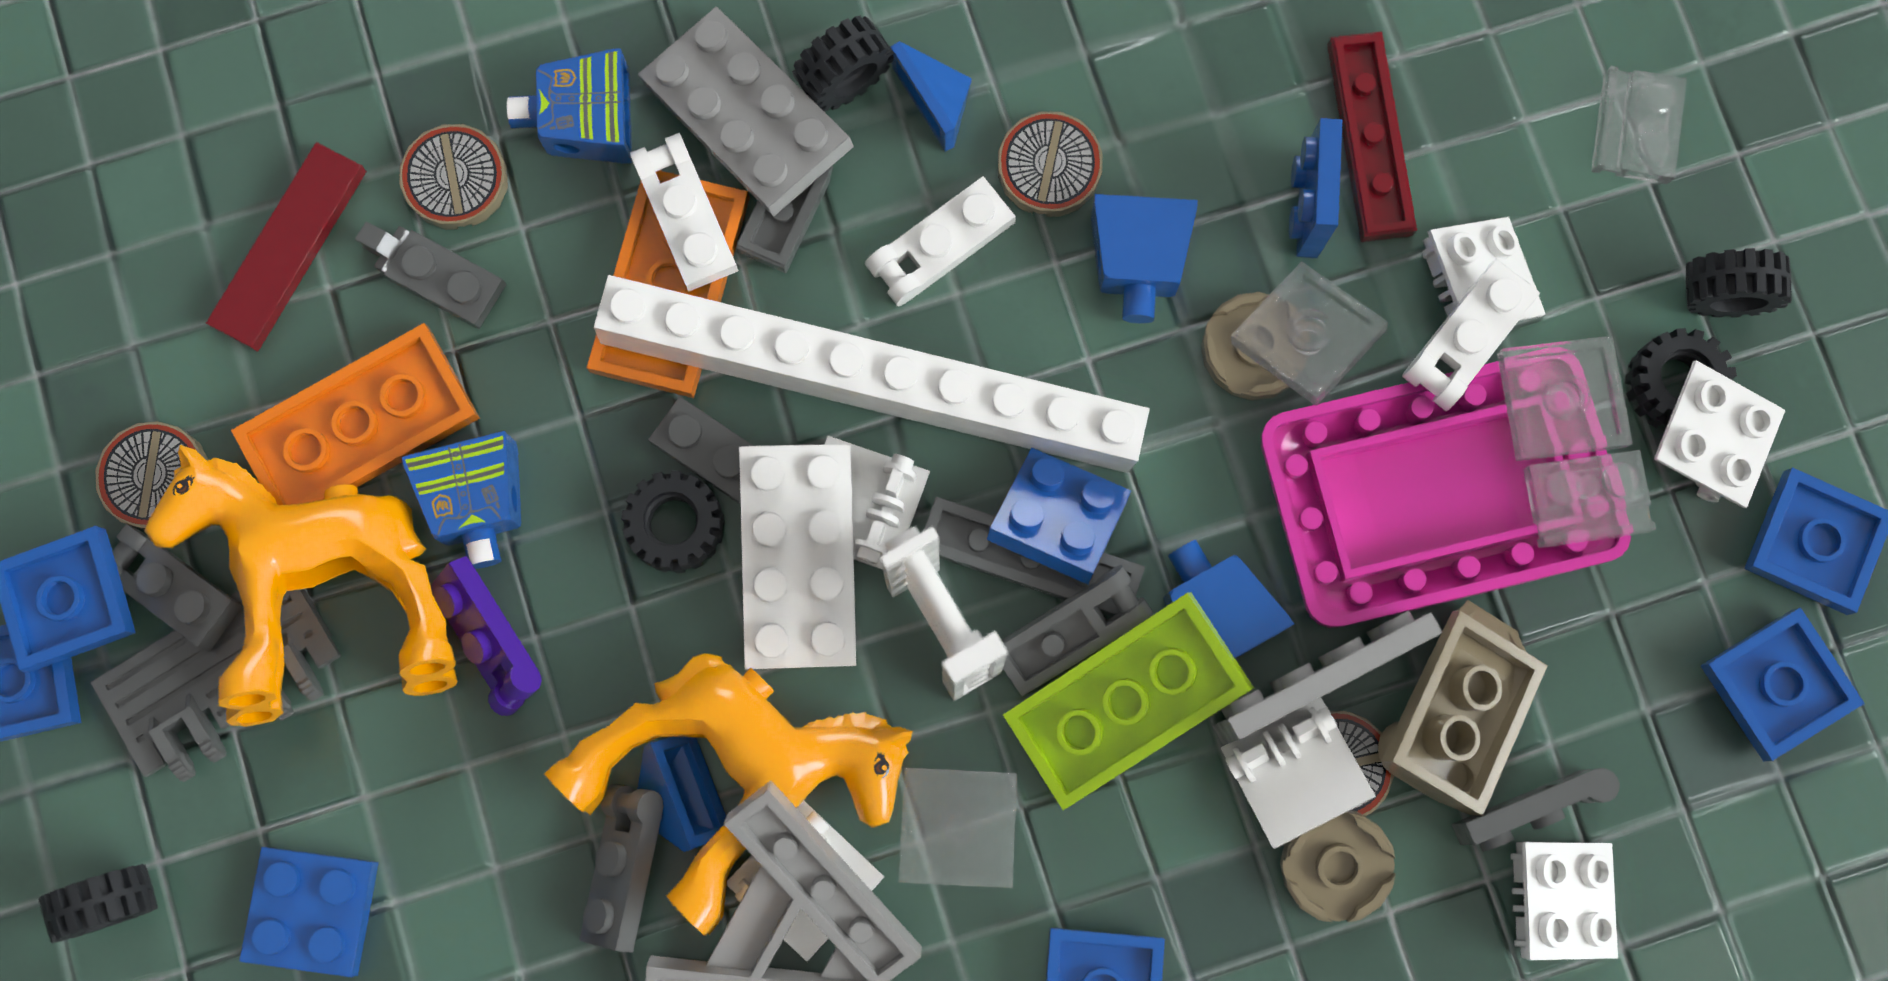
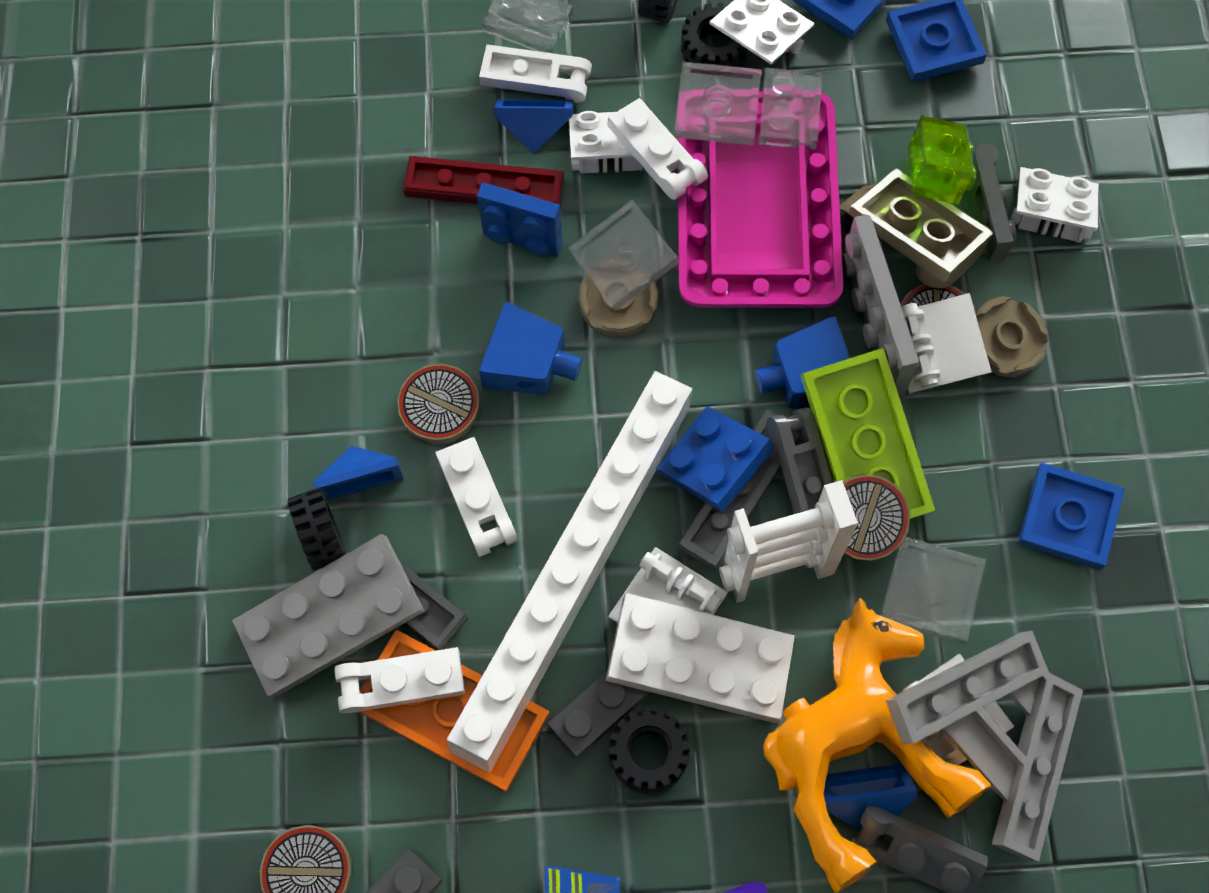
camera: 75 degrees left, 10 degrees down
blue torso [507,48,632,163] -> none
none -> white plate [479,44,592,103]
none -> blue slope [494,99,573,154]
none -> tile [843,474,910,561]
none -> clear neon green brick [908,115,976,204]

